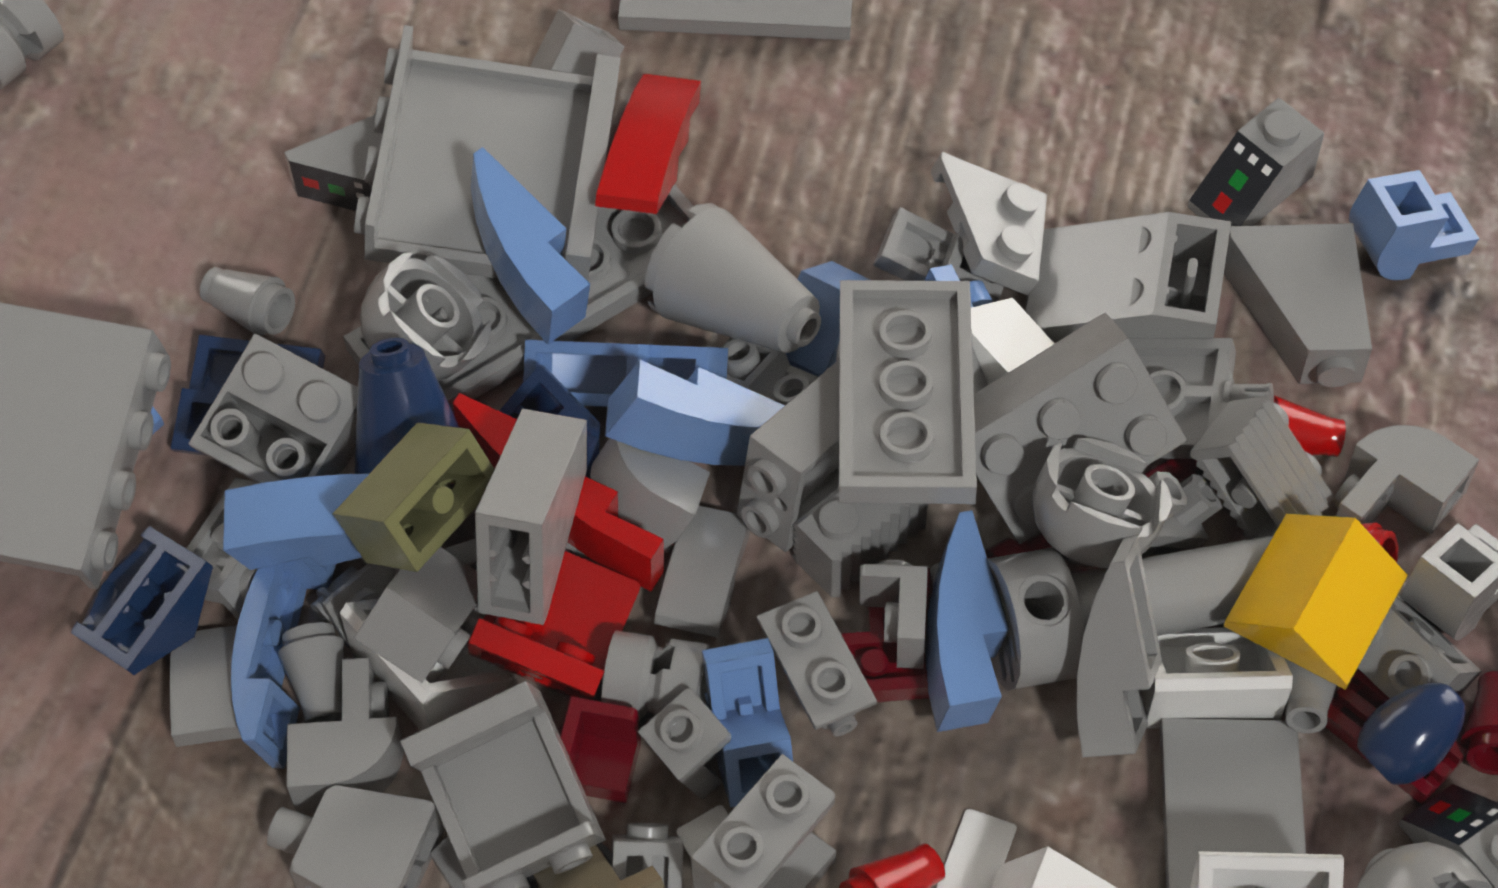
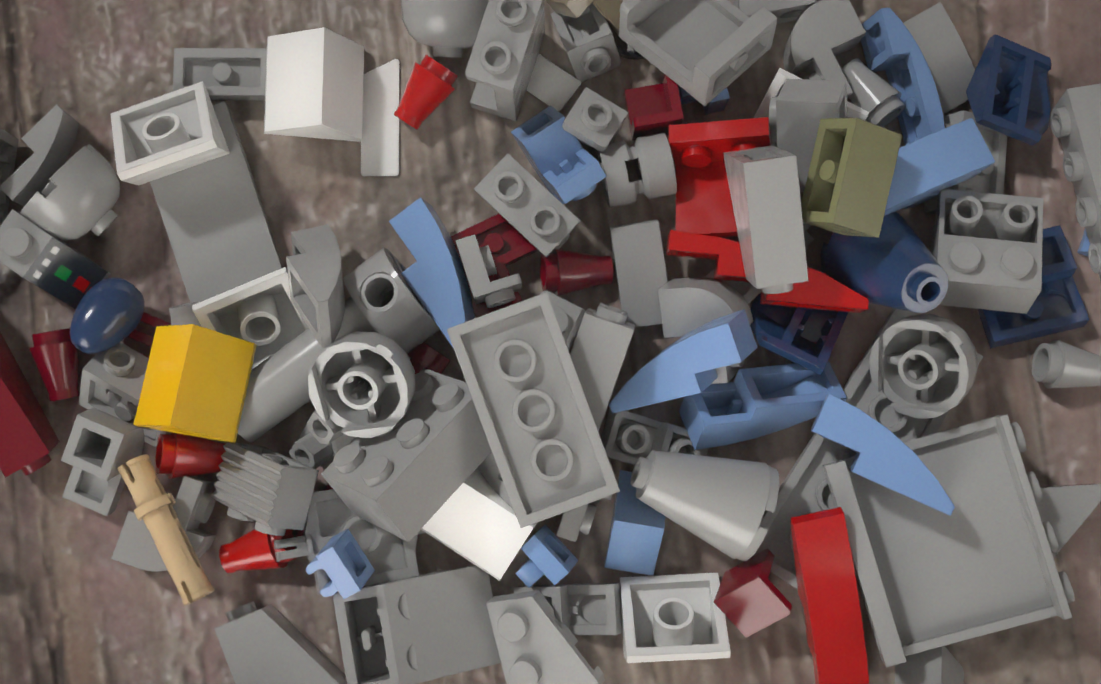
camera: 160 degrees right, 25 degrees up
none -> tan pin [117,454,215,606]
none -> medium blue tile [305,529,375,599]
none -> dark red cone [540,249,613,296]
none -> white slope [620,573,731,663]
none -> dark red panel [714,548,792,638]

